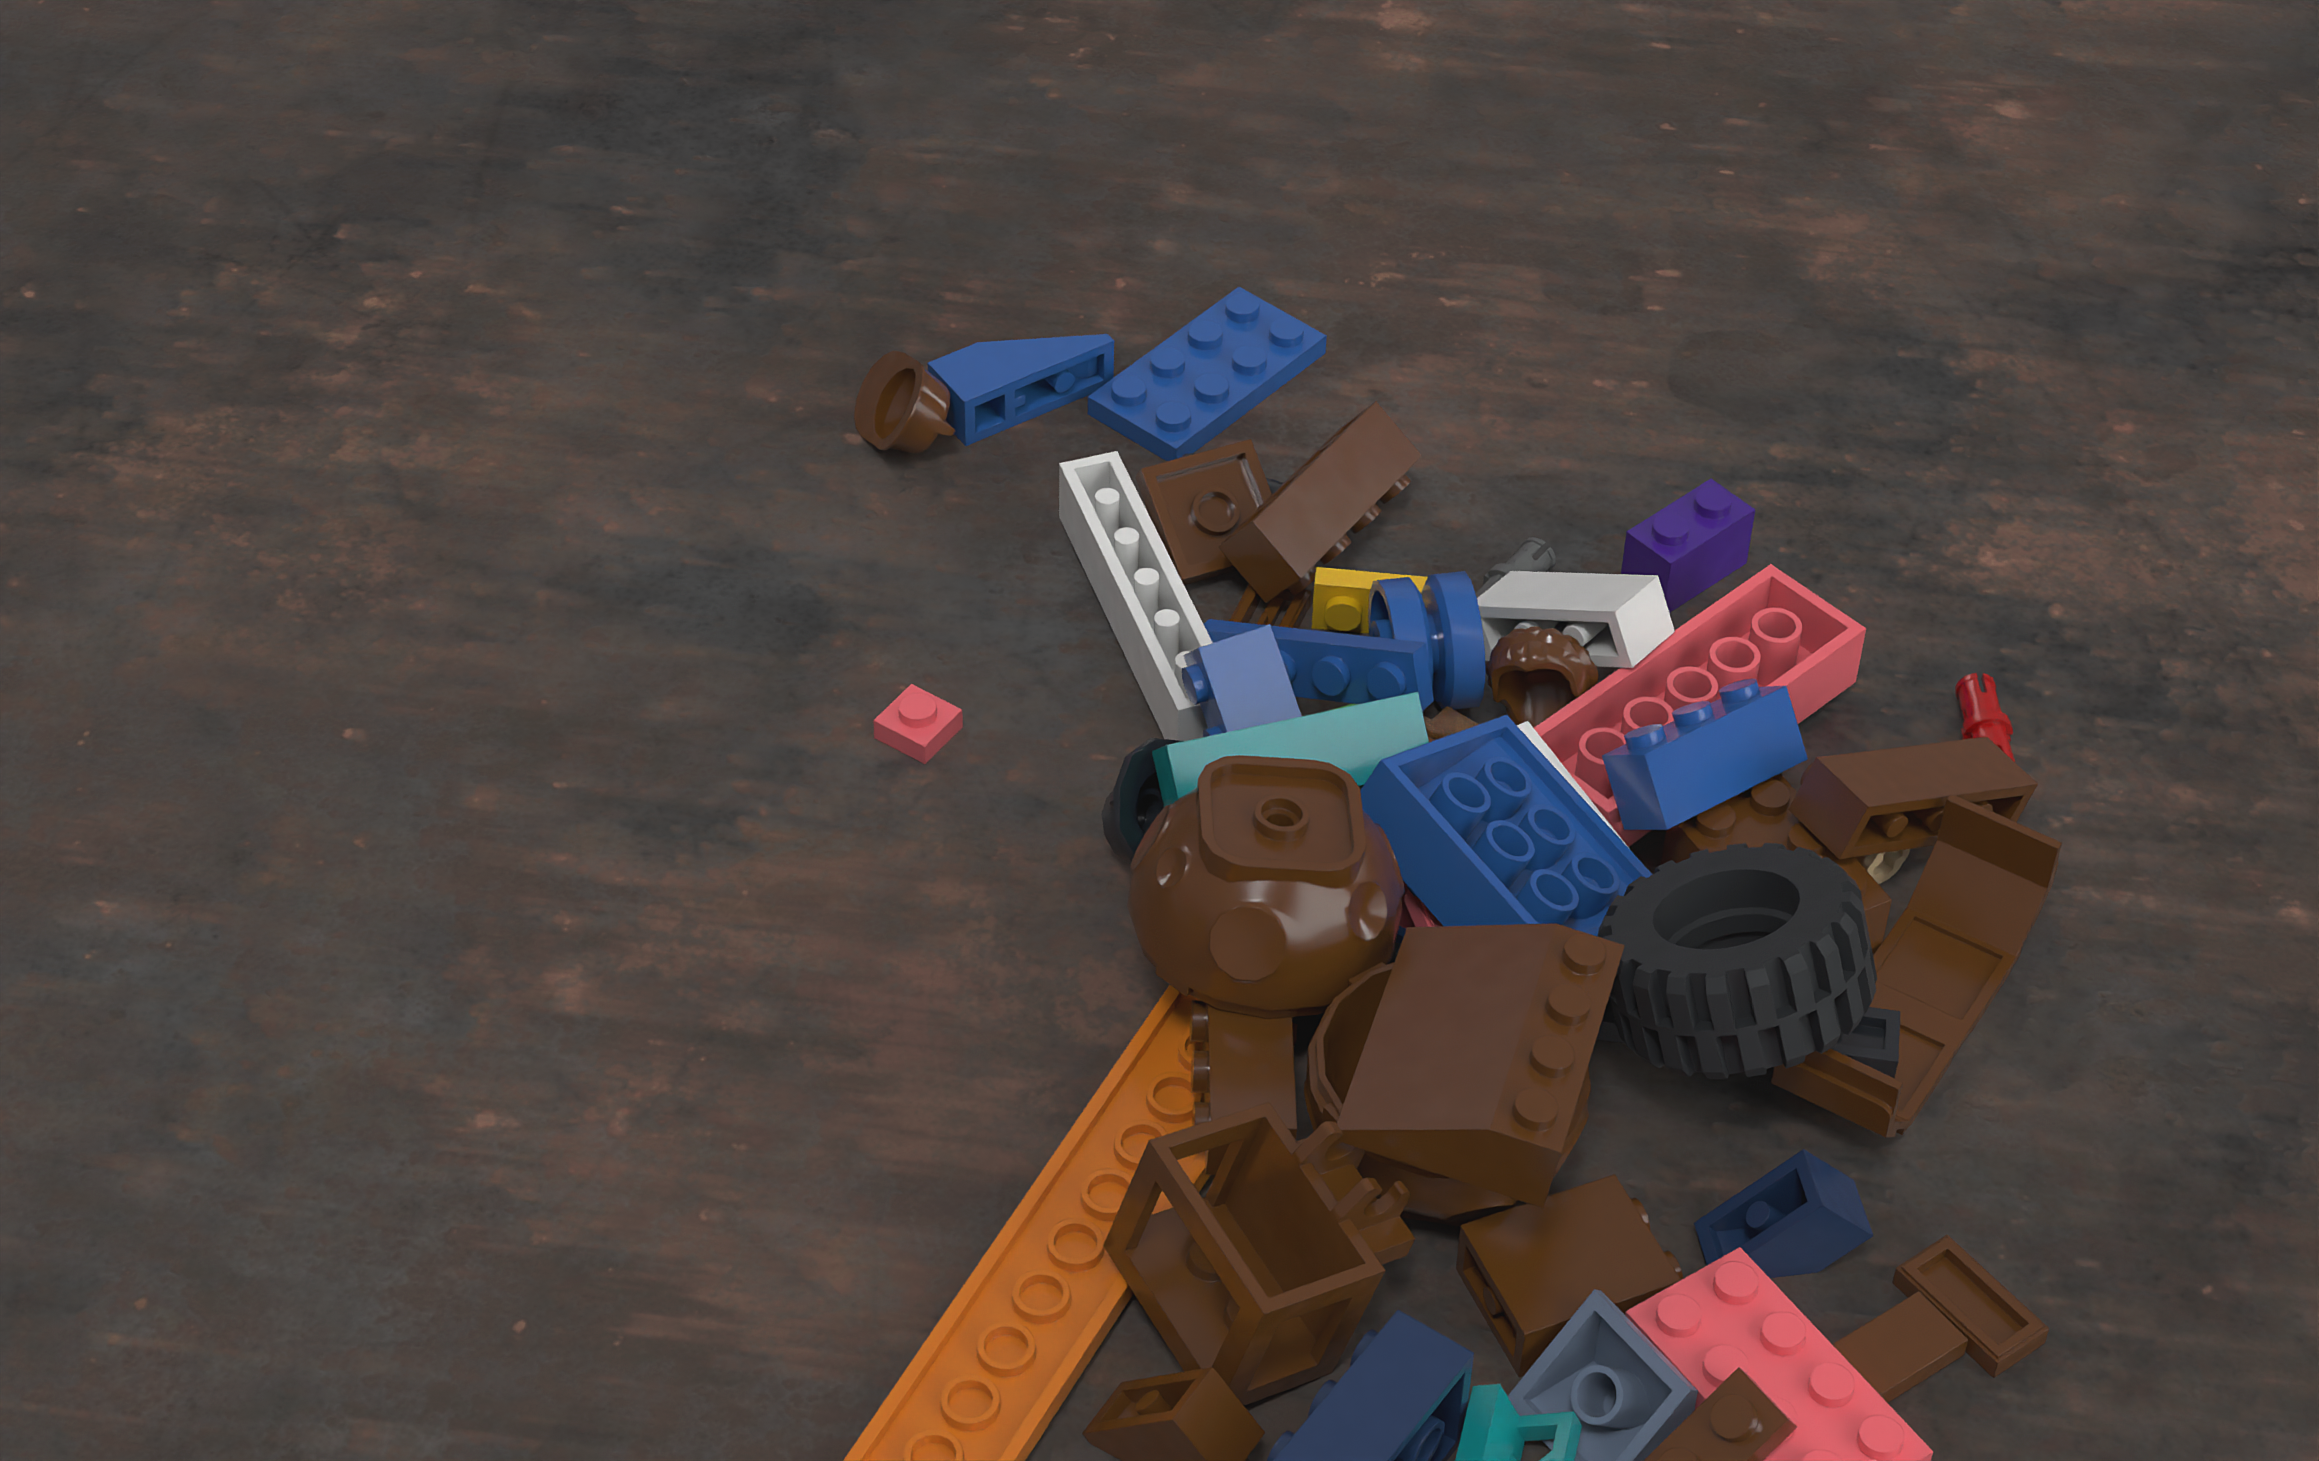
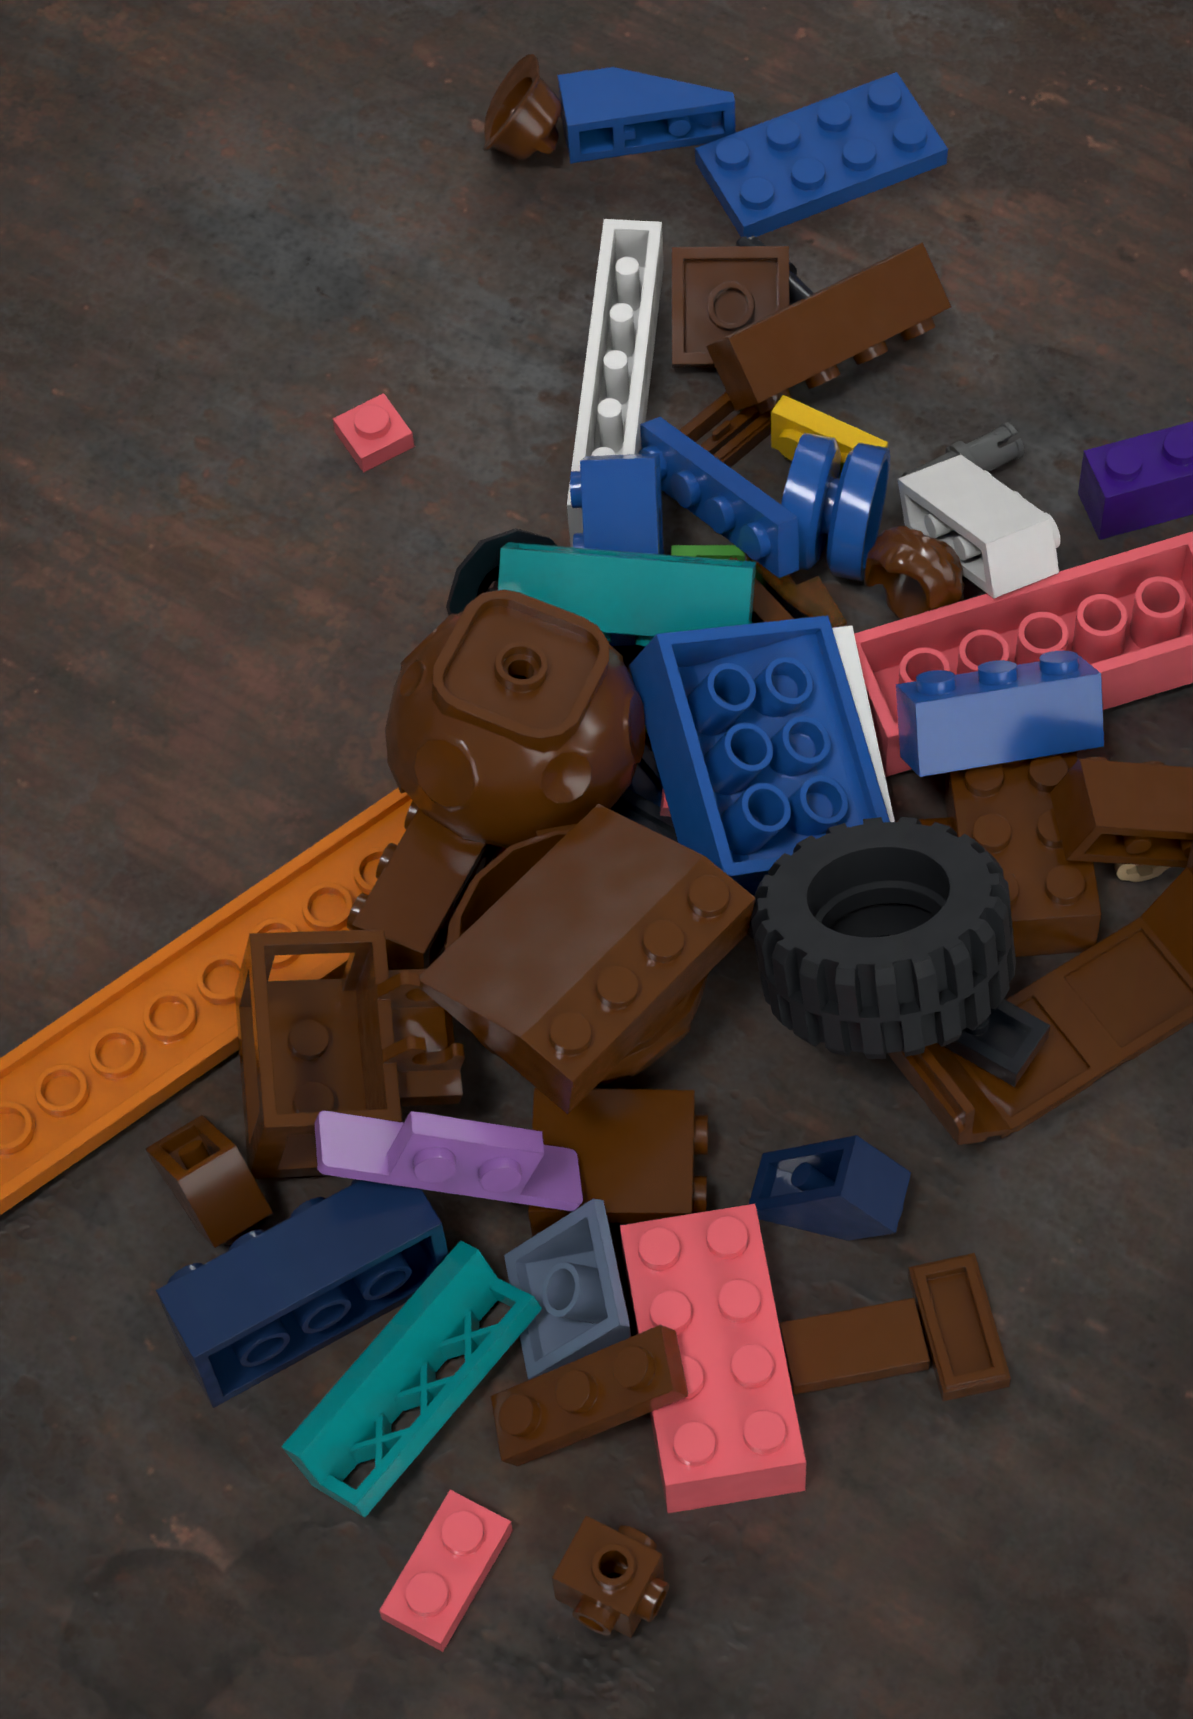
camera: 30 degrees right, 15 degrees up
none -> medium lavender bracket [315,1111,583,1211]

